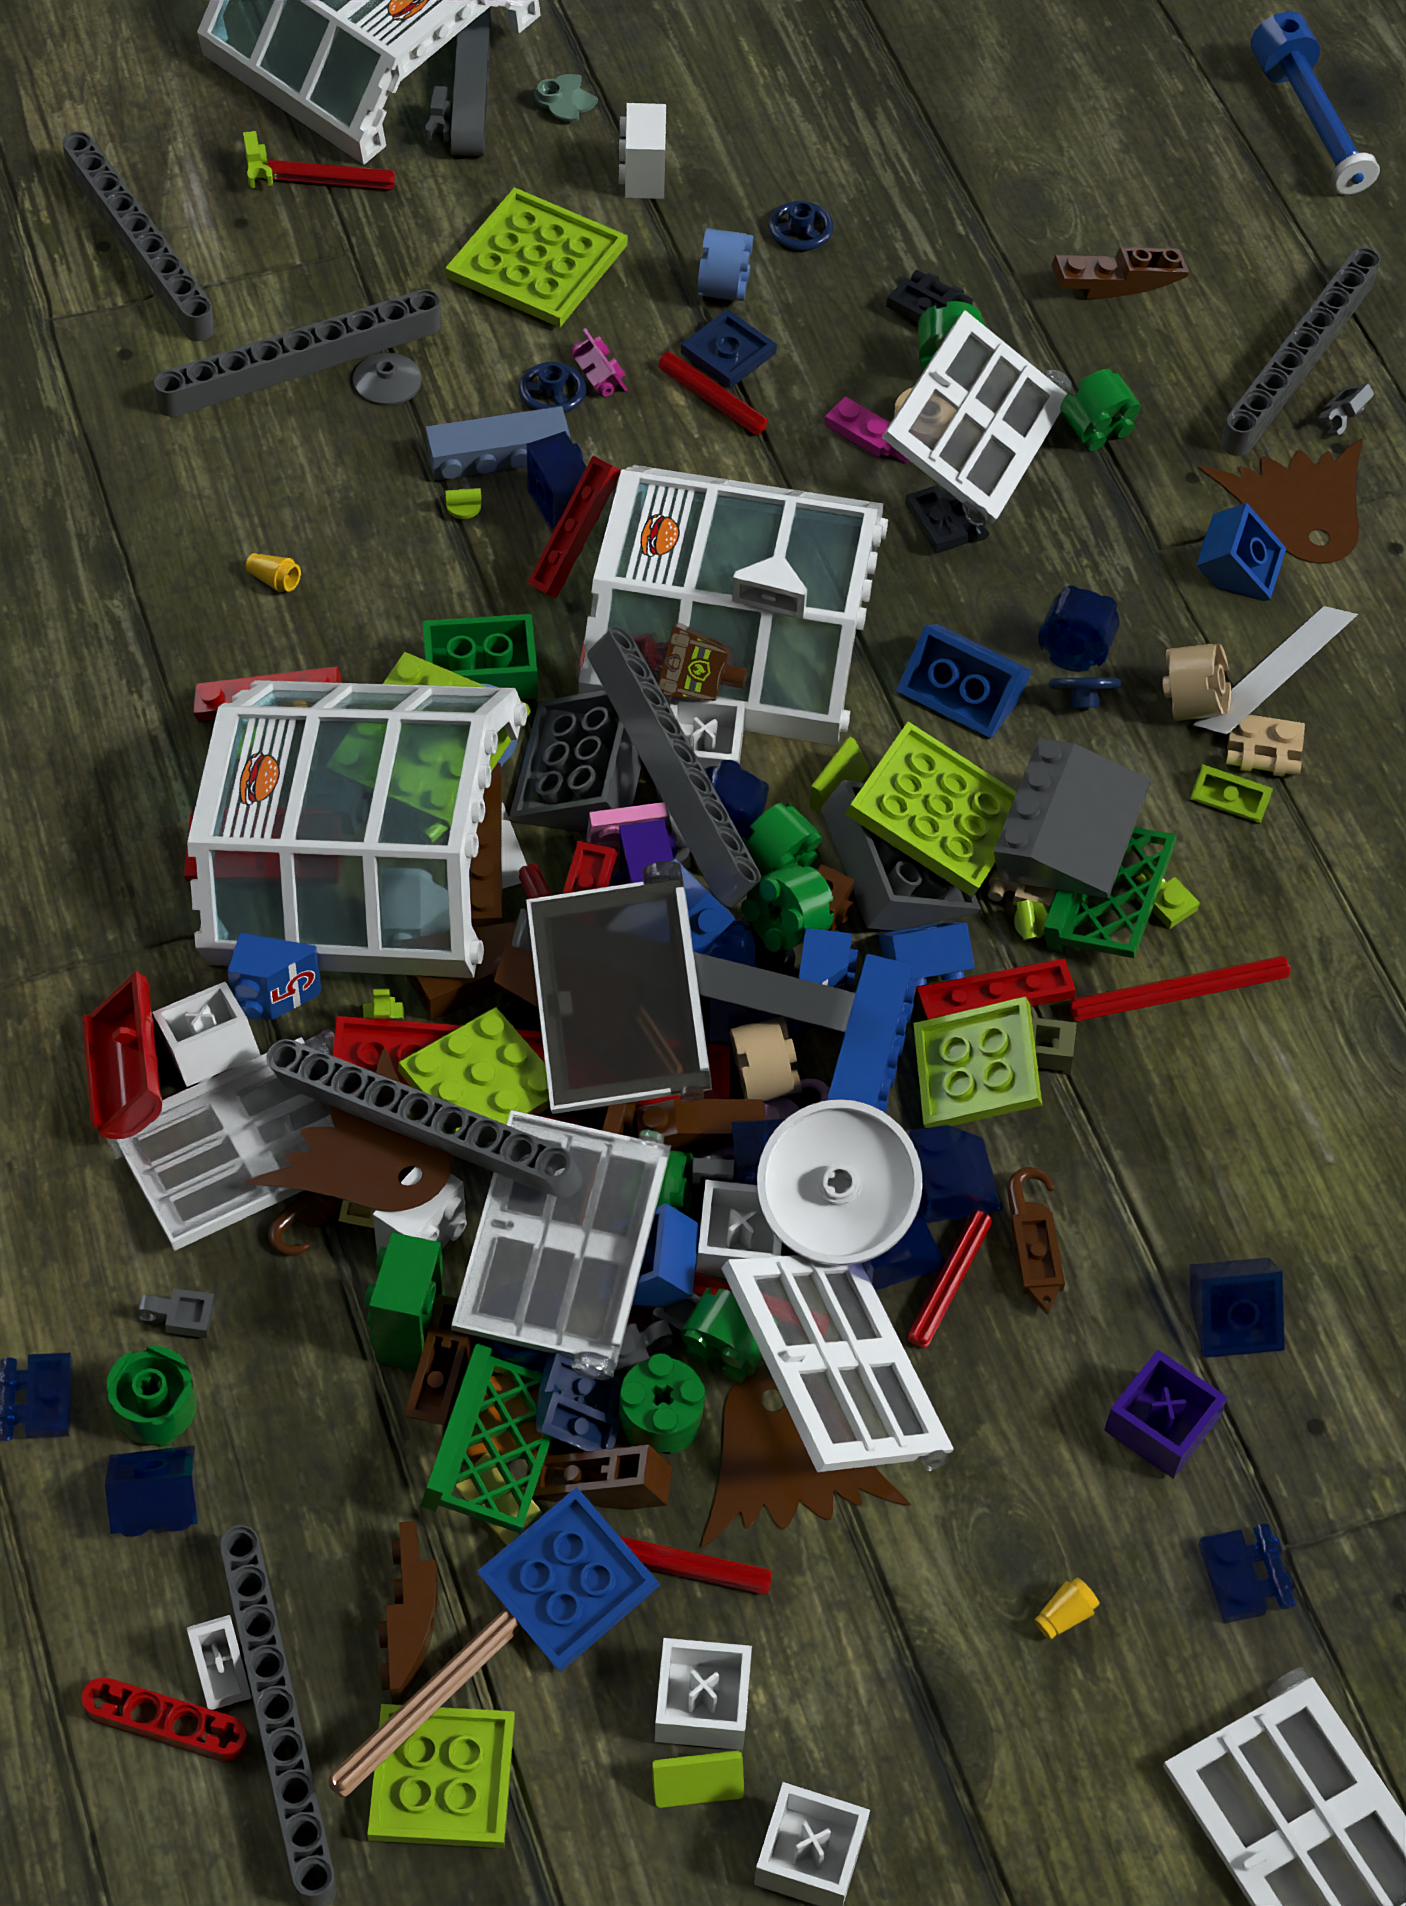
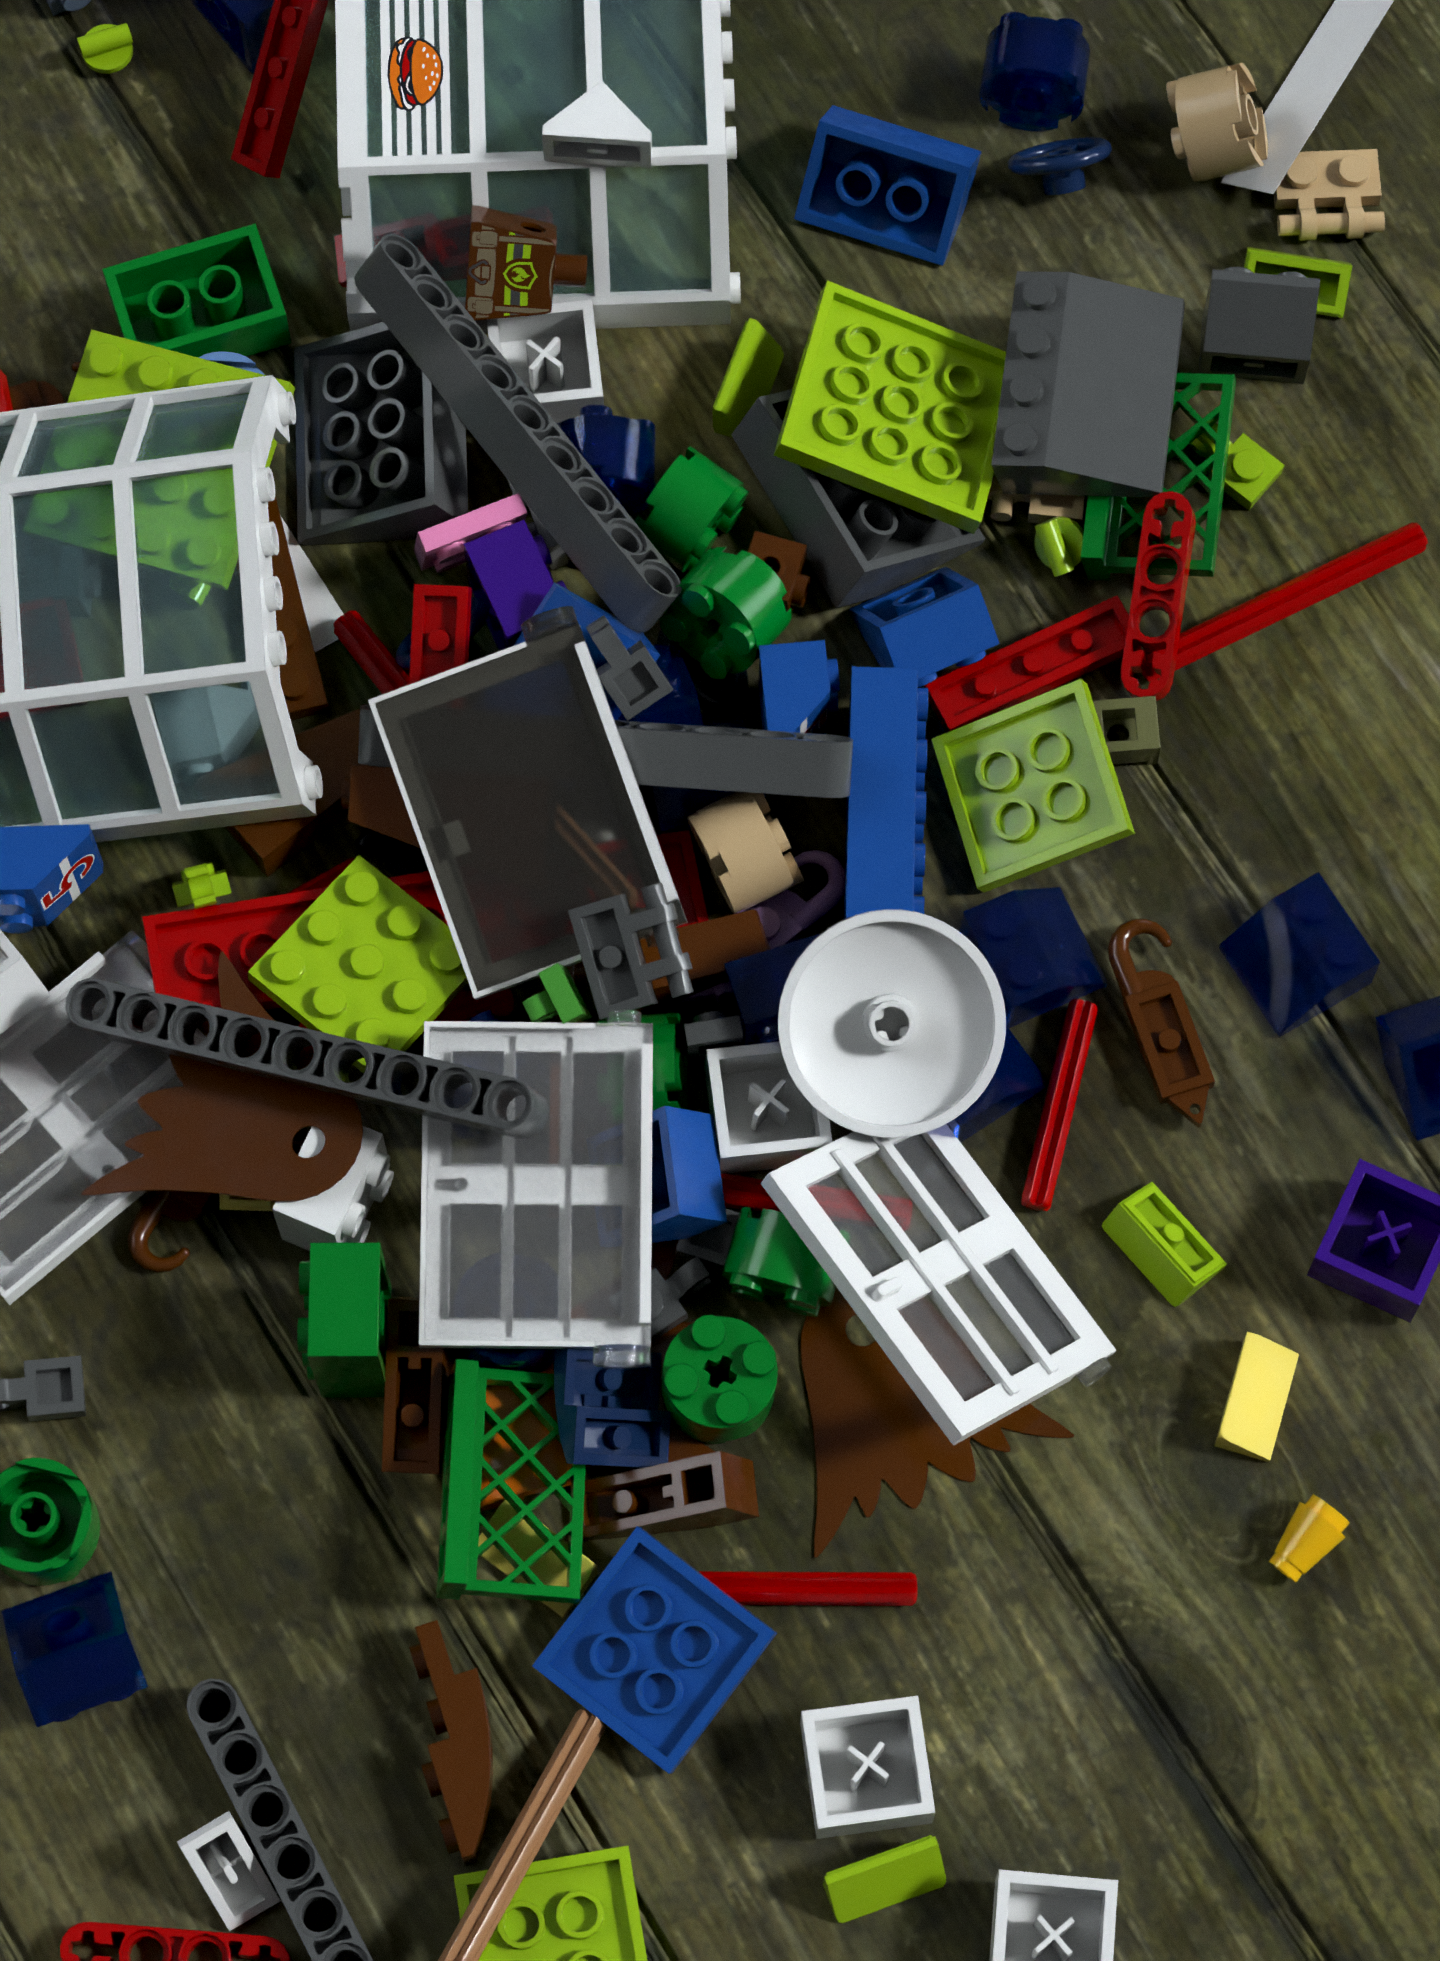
camera: 10 degrees left, 15 degrees up
none -> bright green tile [522,963,592,1024]
none -> dark grey plate [568,883,694,1020]
none -> dark grey plate [586,615,674,721]
none -> lime slope [1102,1182,1227,1307]
none -> red beam [1121,491,1196,702]
none -> dark grey slope [1198,267,1320,384]
none -> light yellow slope [1214,1331,1299,1462]
none -> clear blue slope [1219,872,1380,1038]

